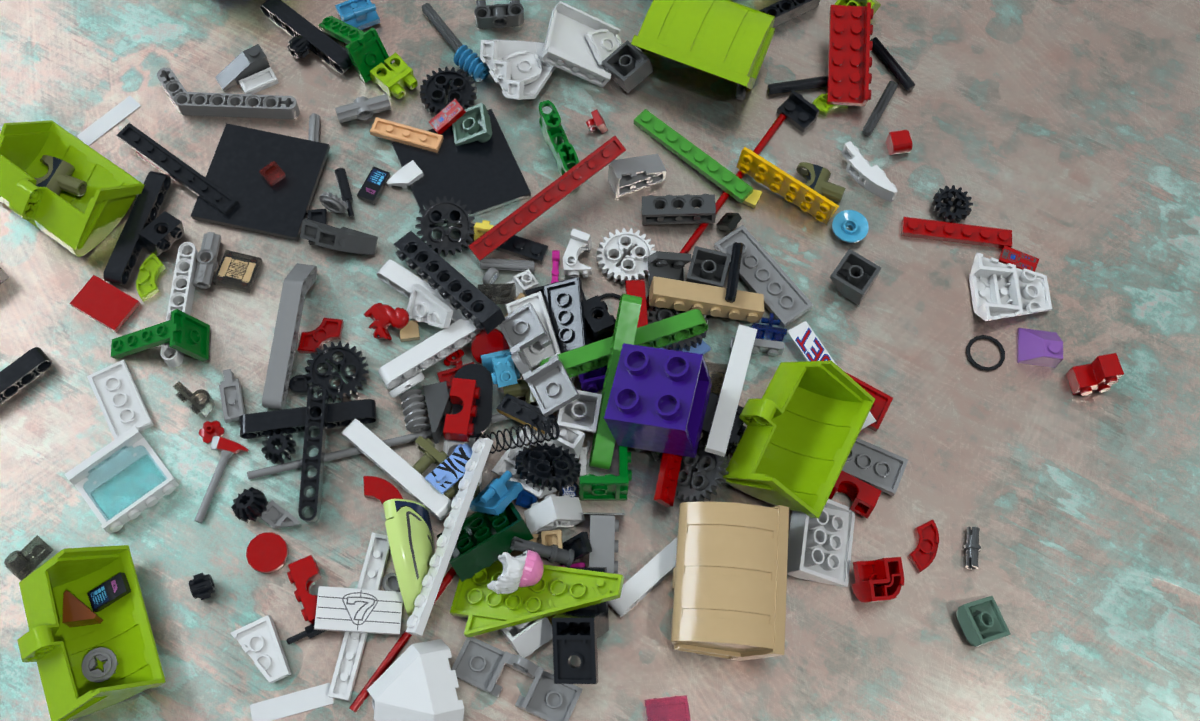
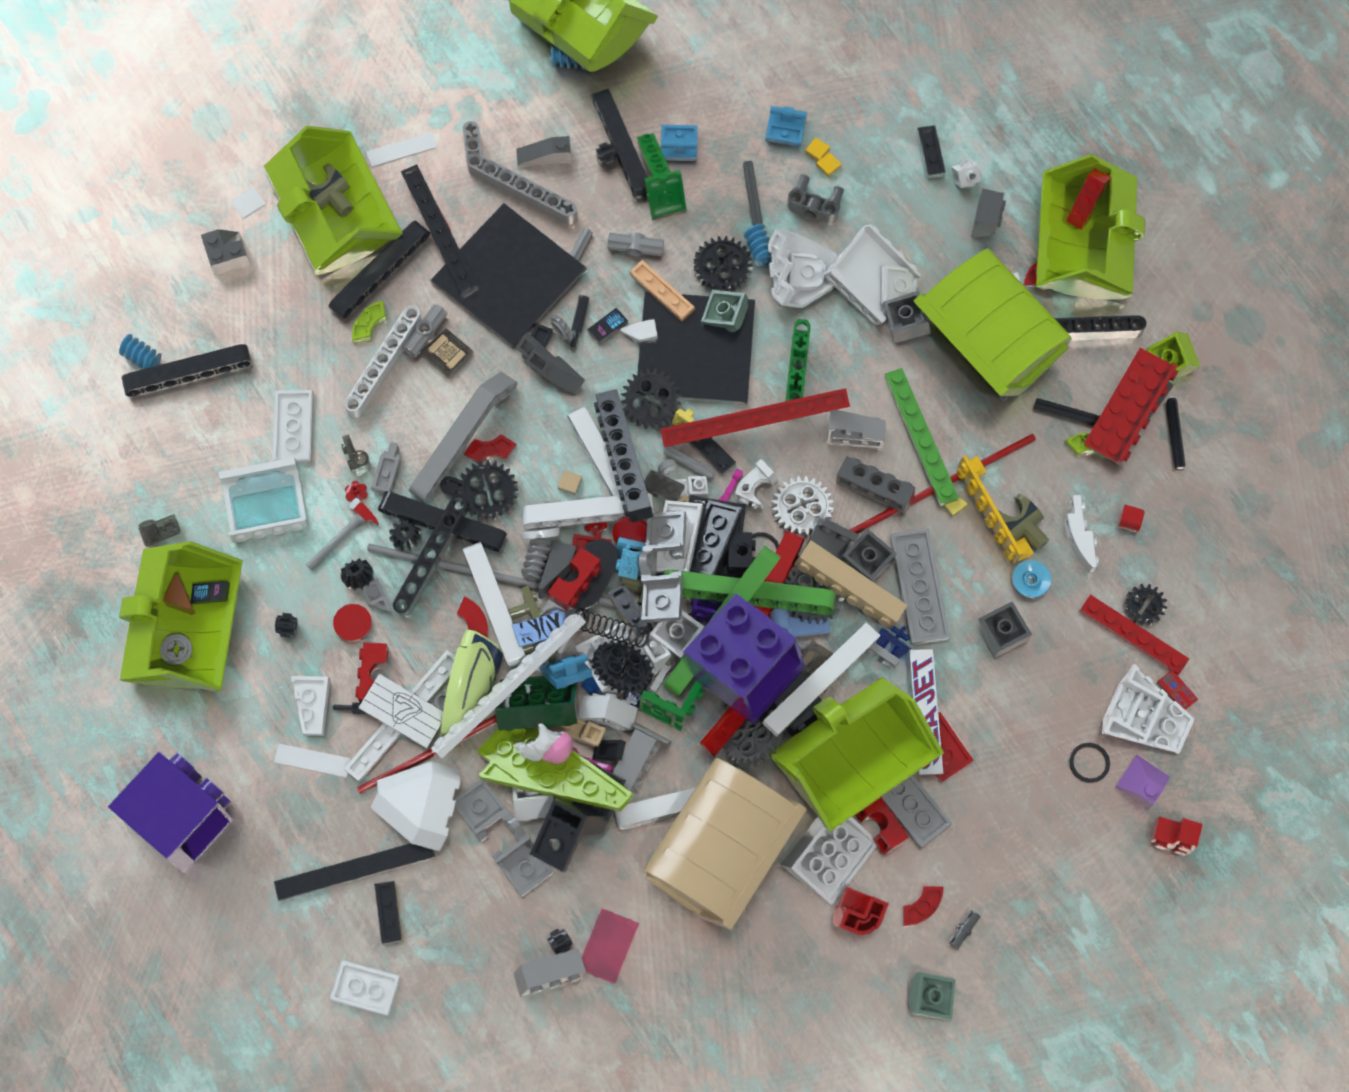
camera: 30 degrees right, 5 degrees up
red tile [69,275,141,333] -> none
green bracket [111,309,210,362] -> none
black brick [138,211,184,256] -> none
white tile [239,67,279,94] -> none
clear red plate [259,161,286,187] -> none
red animal [364,303,409,340] -> none
lime hips [370,52,418,99] -> none
white wing [407,284,454,328] -> none
red tile [429,99,466,135] -> none
dark grey pin [511,536,574,568] -> none
red tile [586,109,608,134] -> none
pearl dark grey plate [716,213,742,231] -> none
black axle [725,242,743,303] -> none
black bracket [777,90,819,133] -> none
dark grey axle [862,81,898,136] -> none

